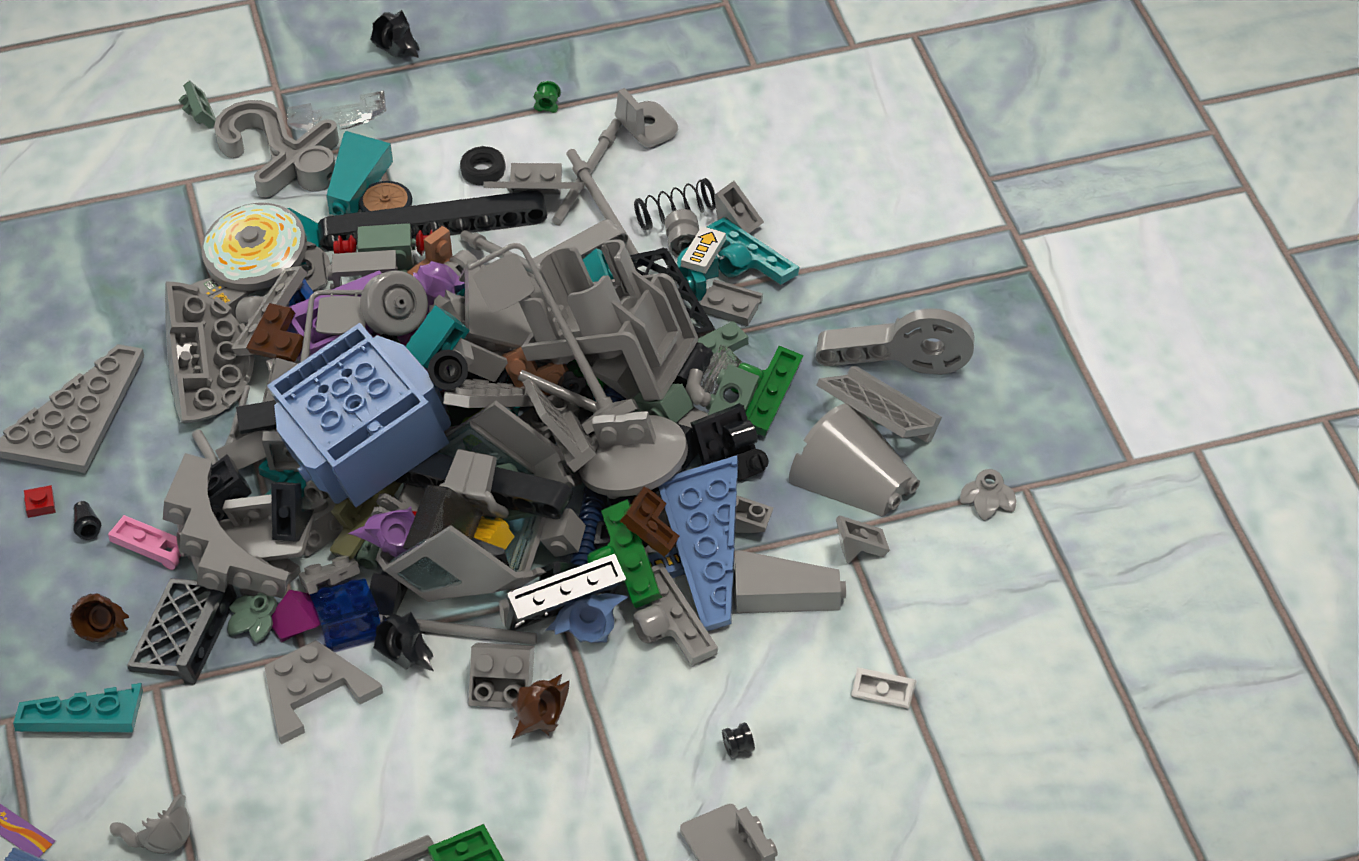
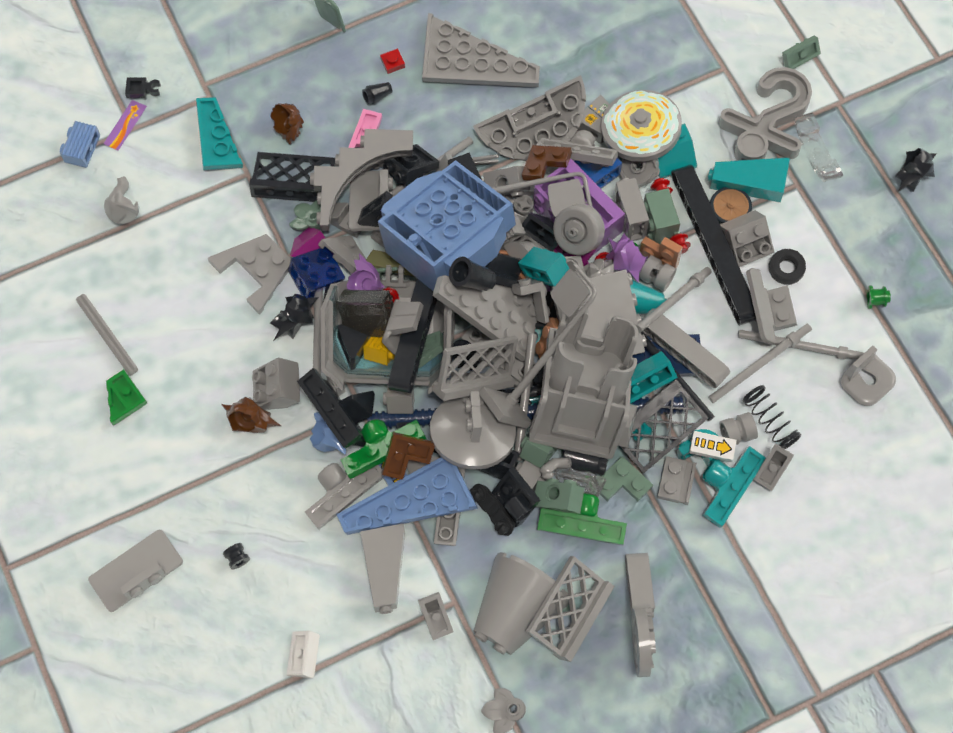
camera: 80 degrees right, 20 degrees up
none -> light grey slope [720,210,775,267]

